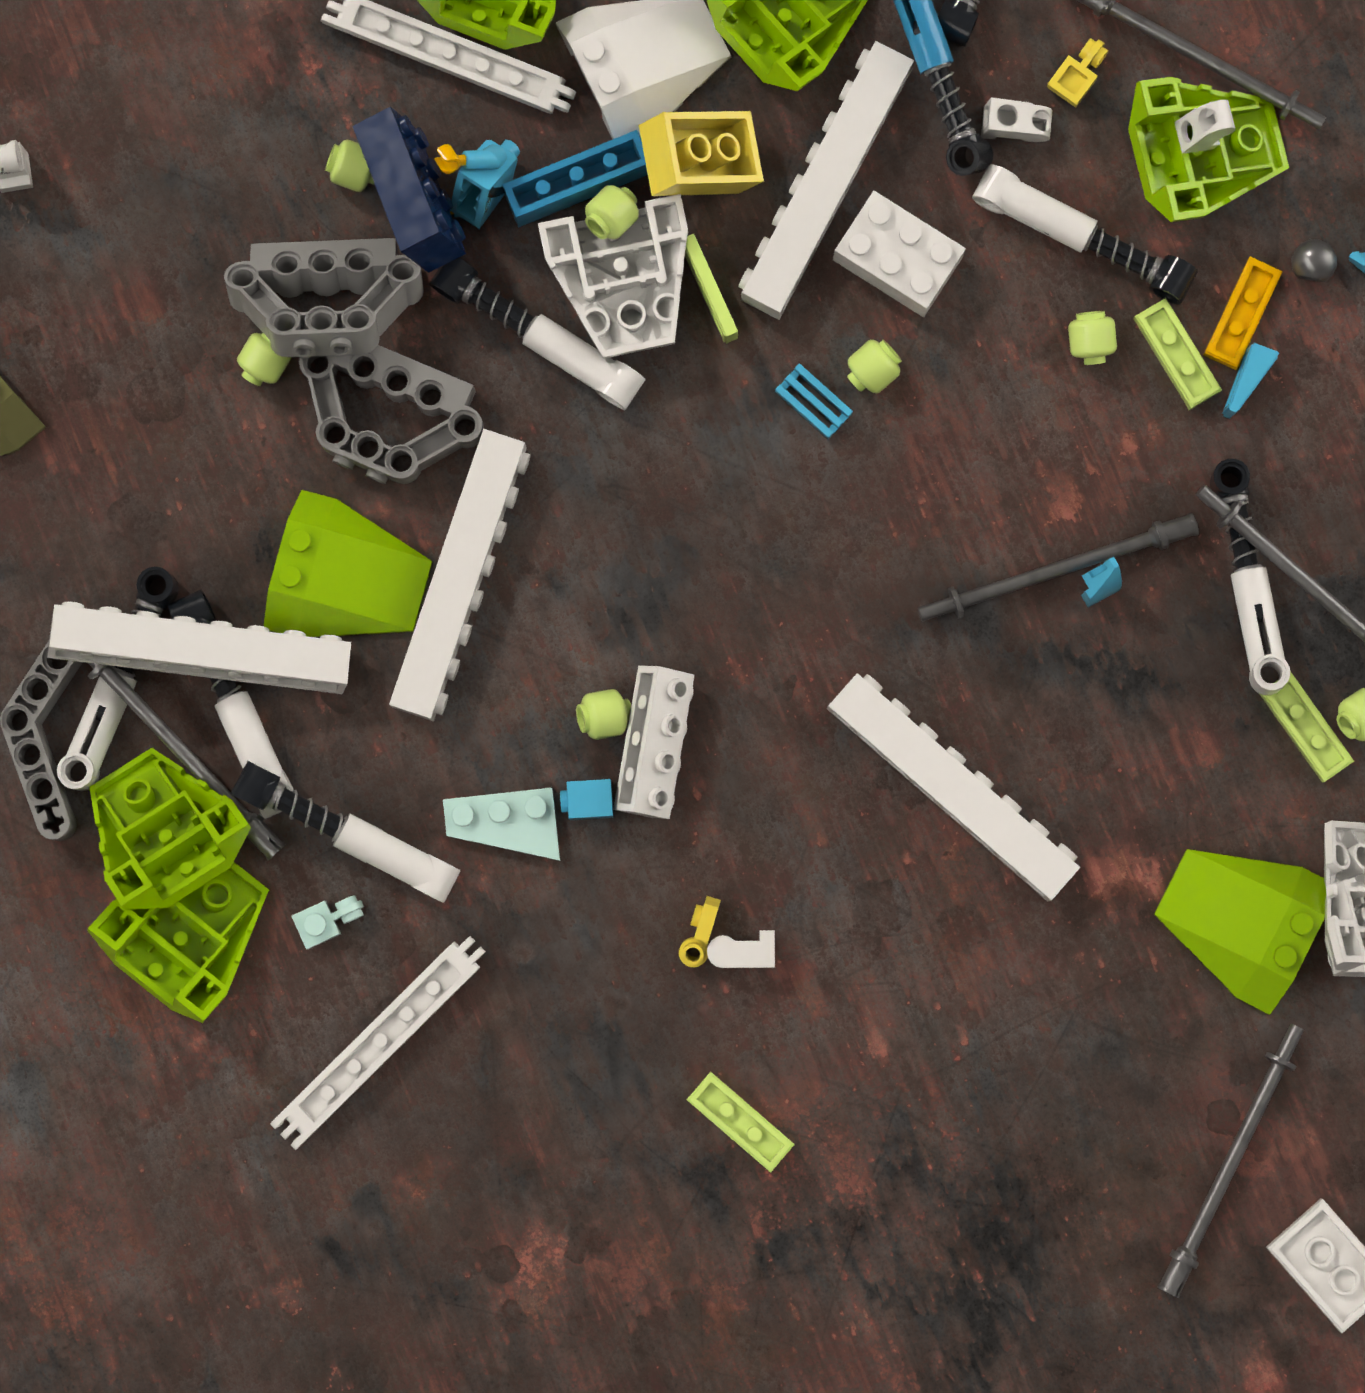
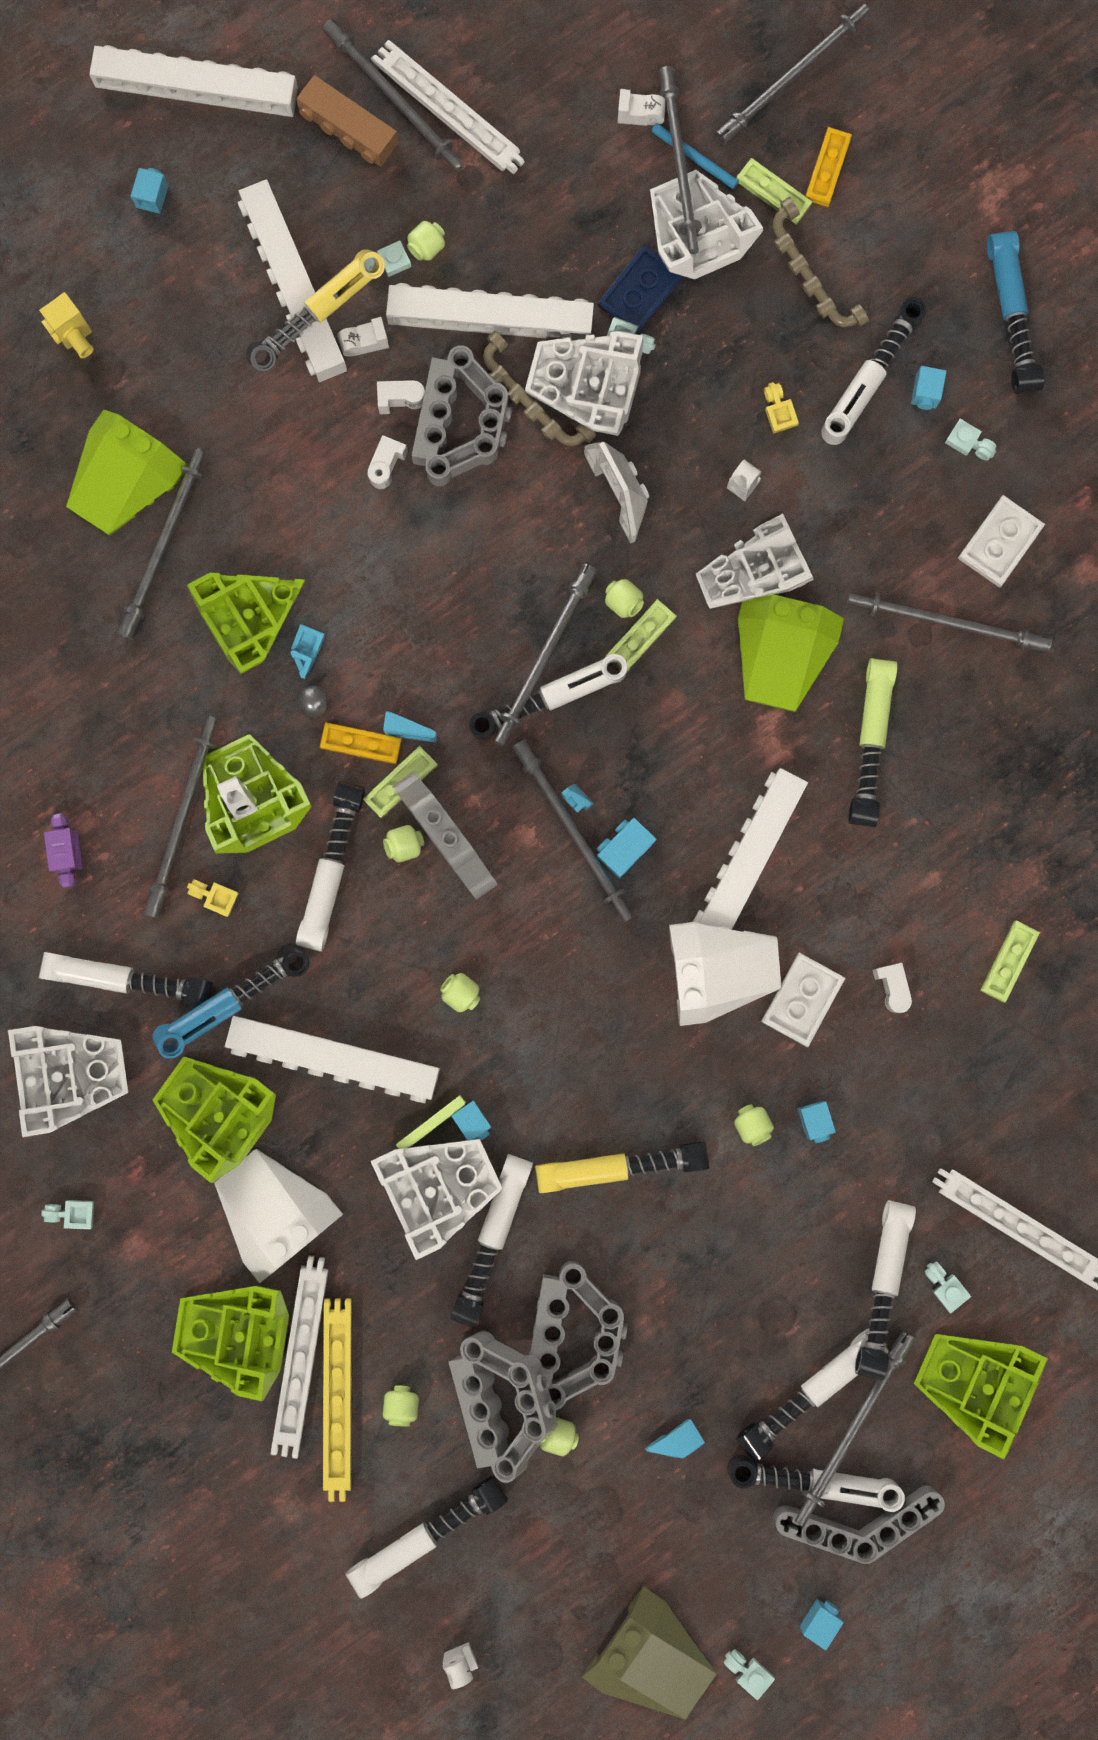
camera: 110 degrees left, 0 degrees up
white brick [47,602,351,694] -> none
lime wedge [89,748,251,910] -> none
lime wedge [264,490,433,637] -> none
dark blue brick [352,106,466,273] -> none
white brick [389,429,531,722] -> none
medium azure torso [434,139,520,229] -> none
light aqua wing [443,788,560,861] -> none
dark azure brick [502,130,648,228] -> none
yellowish green head [585,185,639,239] -> none
white brick [613,666,694,819] -> none
light yellow brick [639,111,764,196] -> none
light yellow plate [679,896,721,967] -> none
medium azure tile [775,363,853,439] -> none
white brick [833,191,966,318] -> none
white leg [981,97,1053,142] -> none
none -> light yellow hinge [323,1298,352,1502]
none -> piece [345,1476,508,1598]
none -> light grey brick [392,771,498,900]
none -> medium azure brick [452,1100,492,1141]
none -> piece [535,1141,710,1193]
none -> medium azure brick [597,818,656,879]
none -> medium azure slope [645,1419,705,1458]
none -> white wedge [669,922,782,1026]
none -> white tile [761,952,845,1047]
none -> piece [848,658,897,827]

